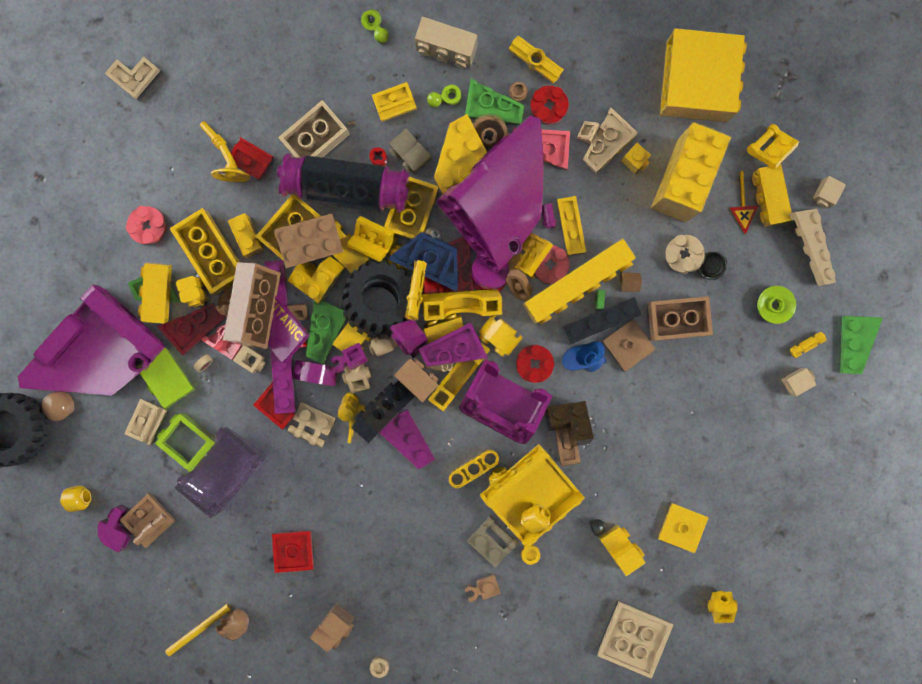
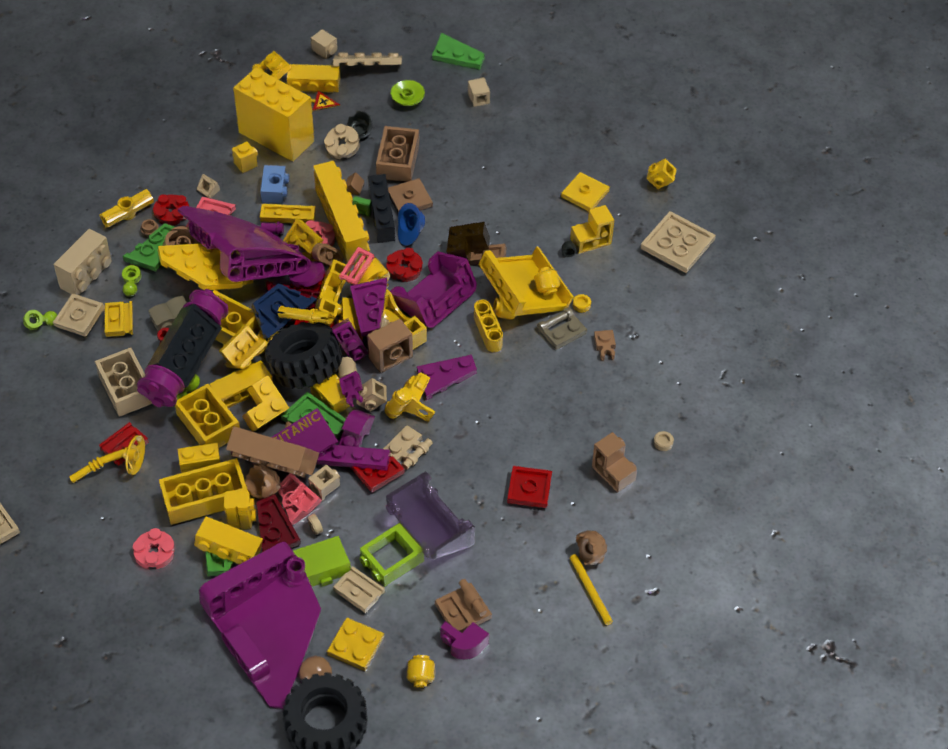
camera: 80 degrees left, 35 degrees down
medium nougat brick [274,214,343,268] -> none
black brick [351,380,415,444] -> none
tan wing [583,108,638,174] -> none
yellow brick [660,29,747,122] -> none
yellow axle [790,332,827,358] -> none
none -> tan plate [53,293,105,337]
none -> medium blue brick [260,165,289,204]
none -> yellow plate [327,617,384,671]
none -> coral tile [339,247,375,285]

